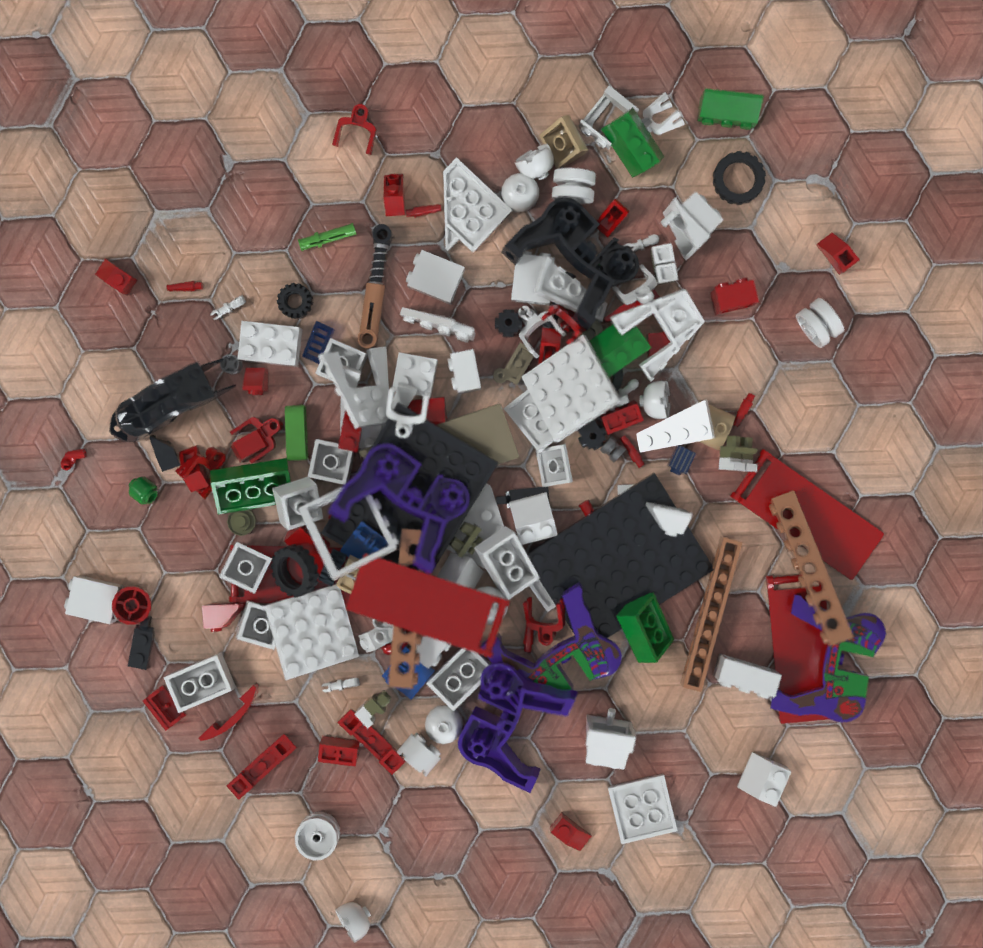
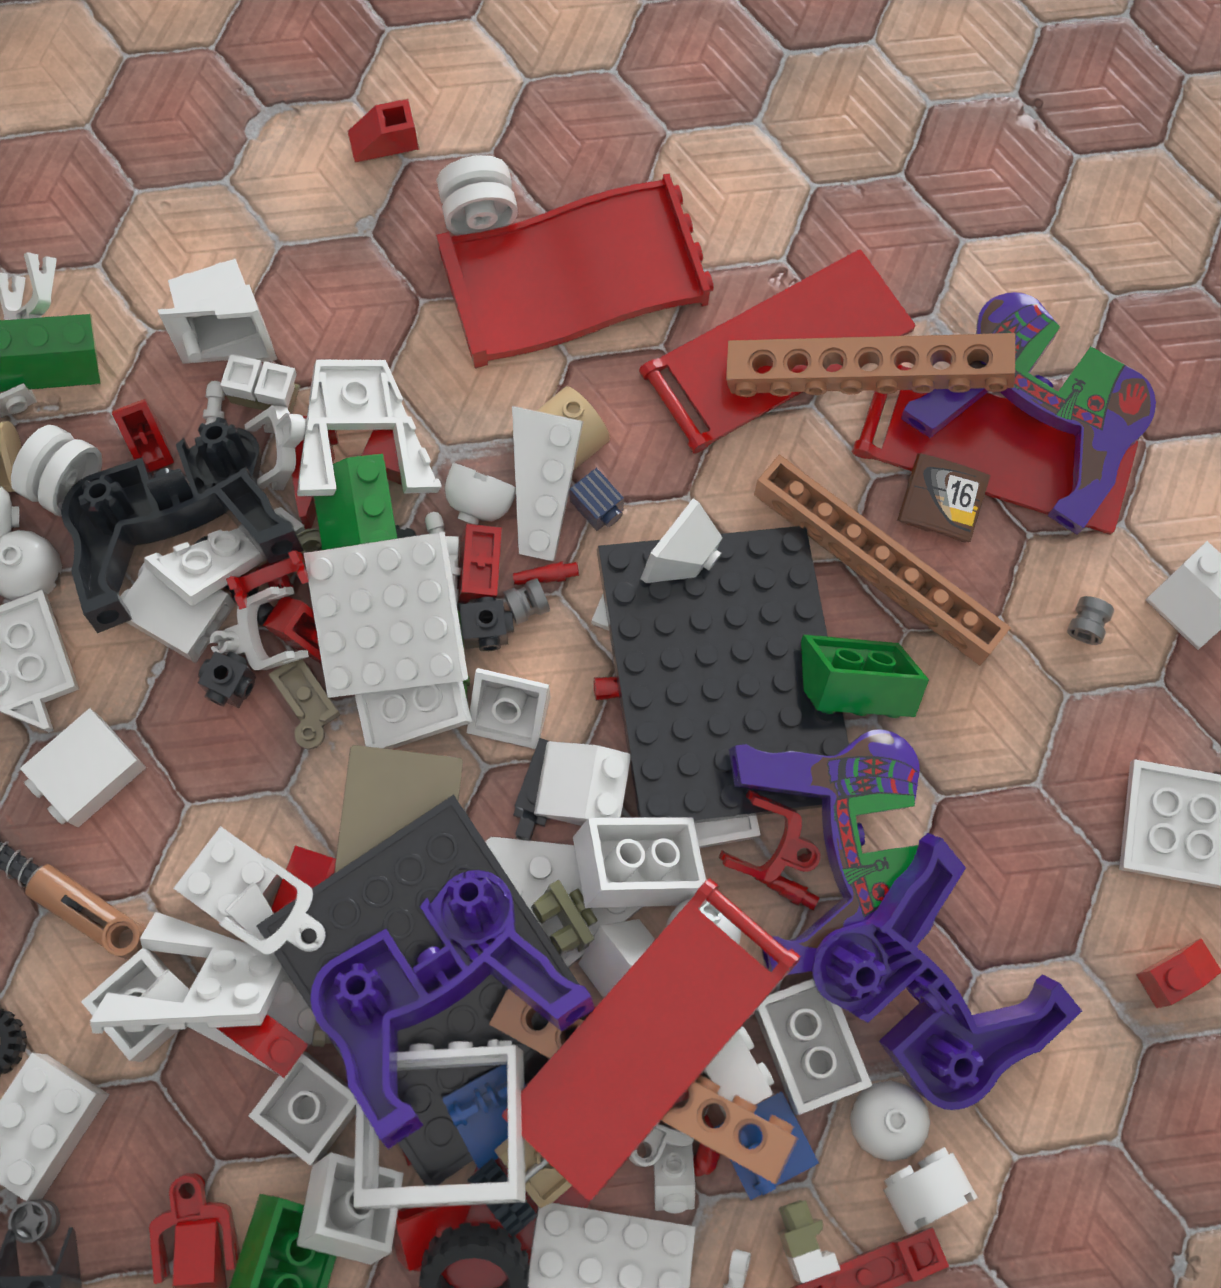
camera: 65 degrees left, 15 degrees down
red slope [242,368,269,395] -> none
bright green beam [285,405,308,461] -> none
clear blue slope [302,321,335,364] -> none
white wing [400,307,475,343] -> none
white brick [448,349,481,394] -> none
white piece [586,708,636,769] -> none
green slope [697,89,764,130] -> none
red brick [710,277,759,315] -> none
black tyre [713,151,766,205] -> none
white brick [713,653,782,699] -> none
olive hips [719,436,758,472] -> none
red animal [733,393,755,427] -> none
none -> red panel [436,173,714,369]
none -> reddish brown slope [897,453,990,542]
none -> flat silver wheel [1067,596,1114,645]

